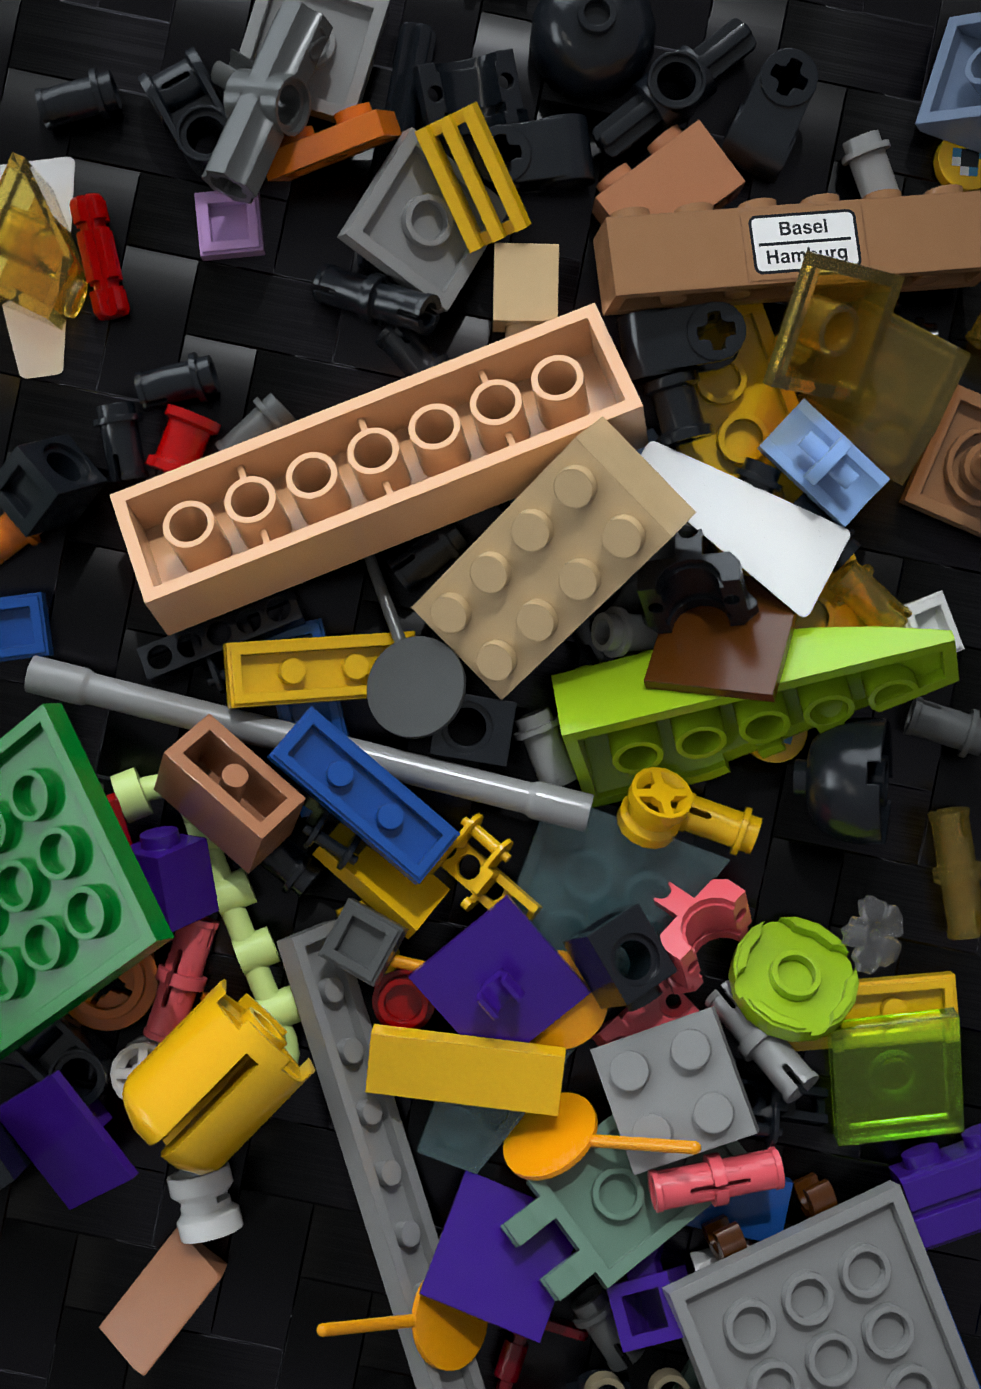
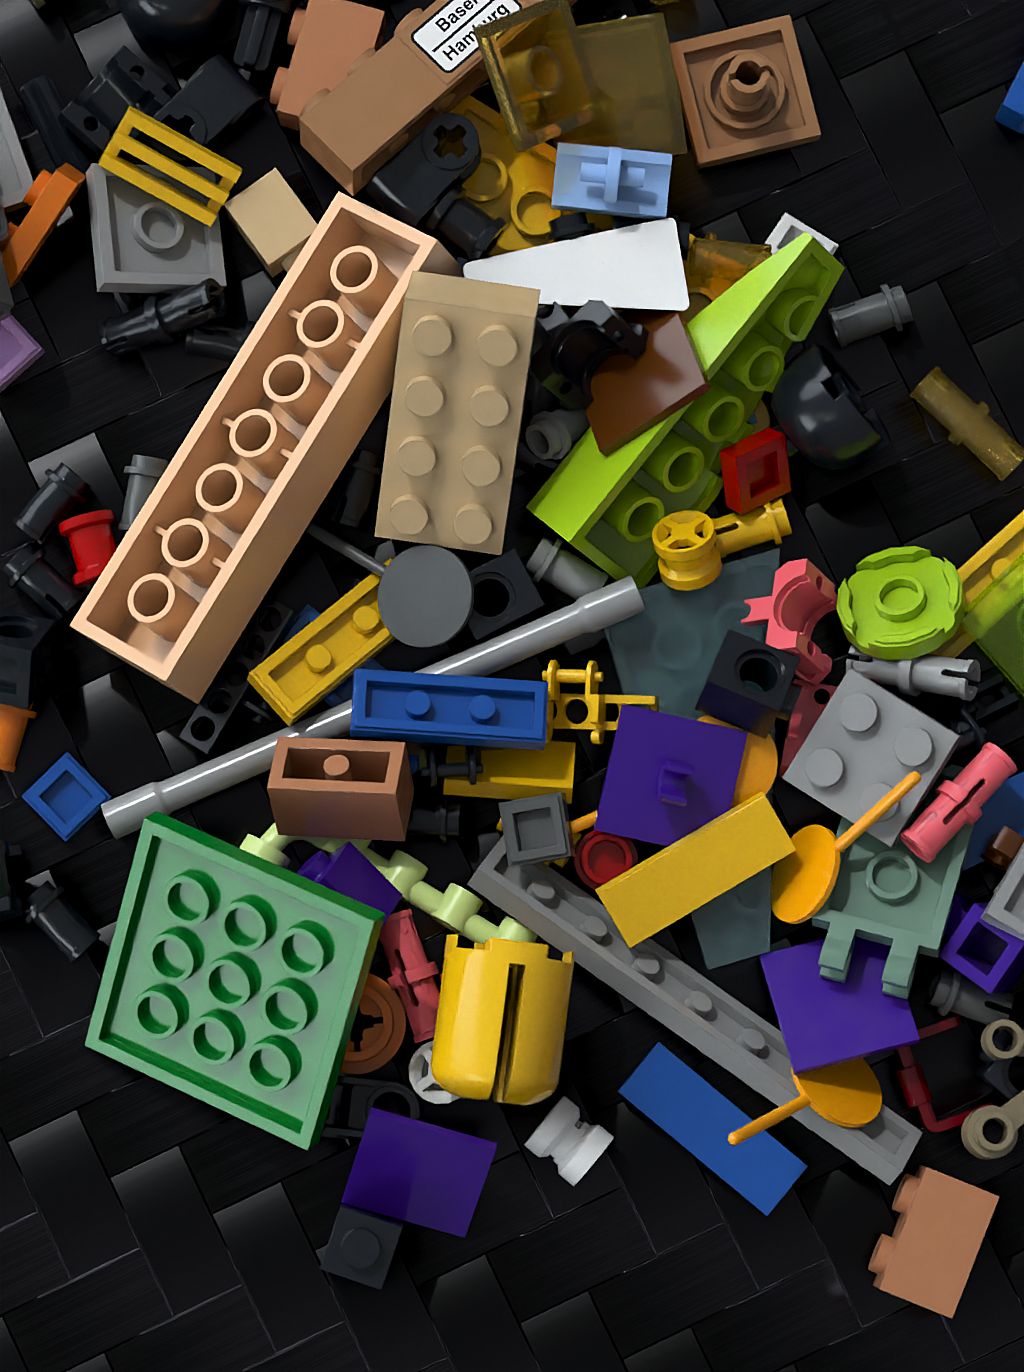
camera: 40 degrees left, 5 degrees down
nougat slope [99,1227,228,1376] -> none
clear plant [841,895,904,974] -> none
none -> blue tile [617,1042,808,1216]
none -> red plate [720,427,791,515]

